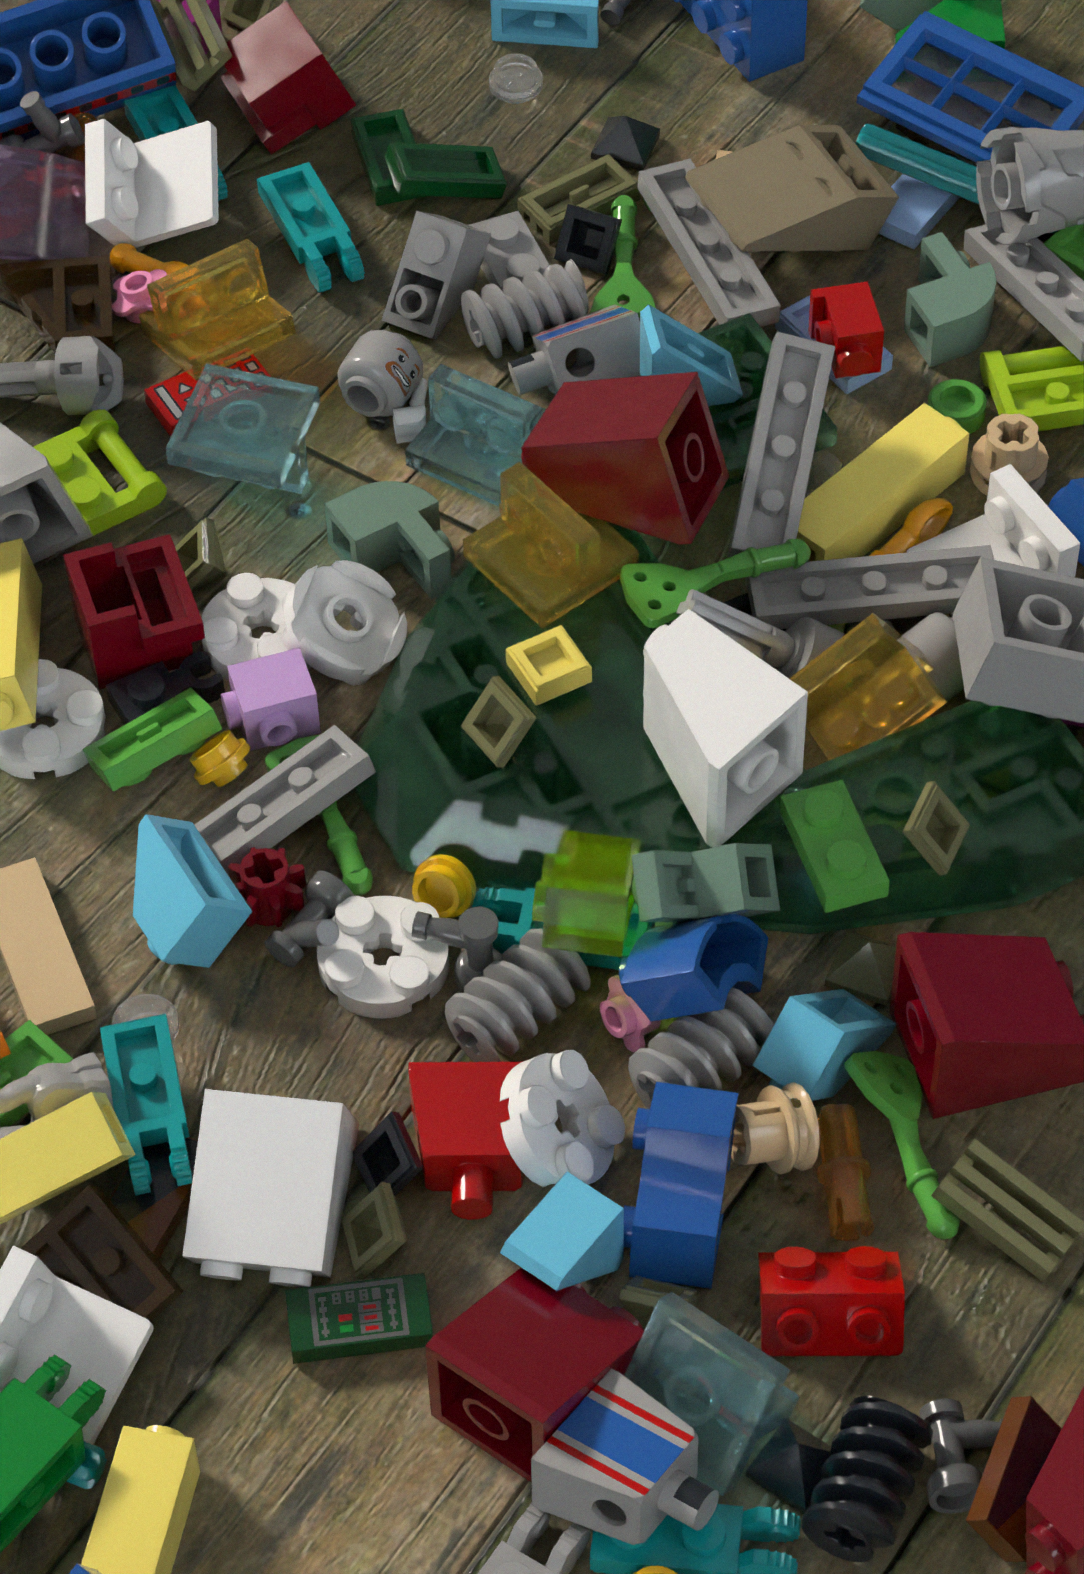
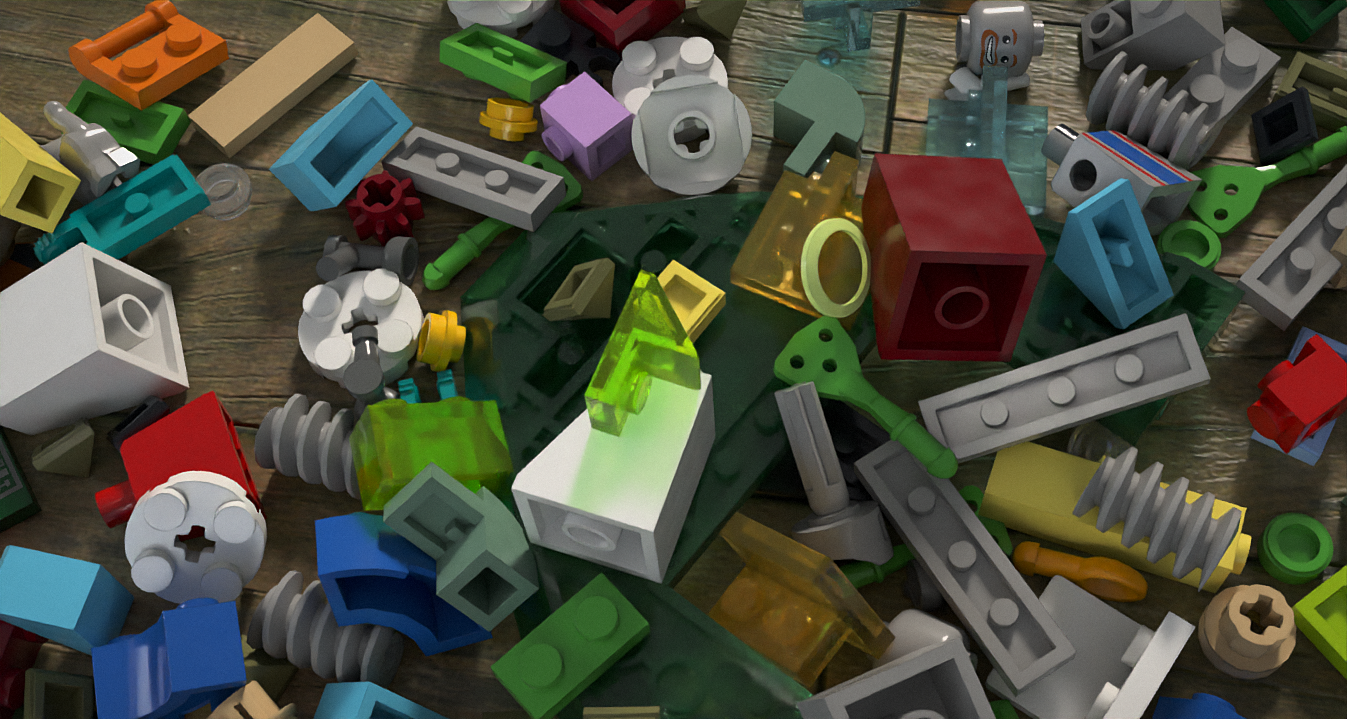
camera: 70 degrees right, 10 degrees up
none -> clear neon green slope [584,270,701,437]
none -> yellowish green piece [801,218,871,318]
none -> light grey piece [1072,447,1242,592]

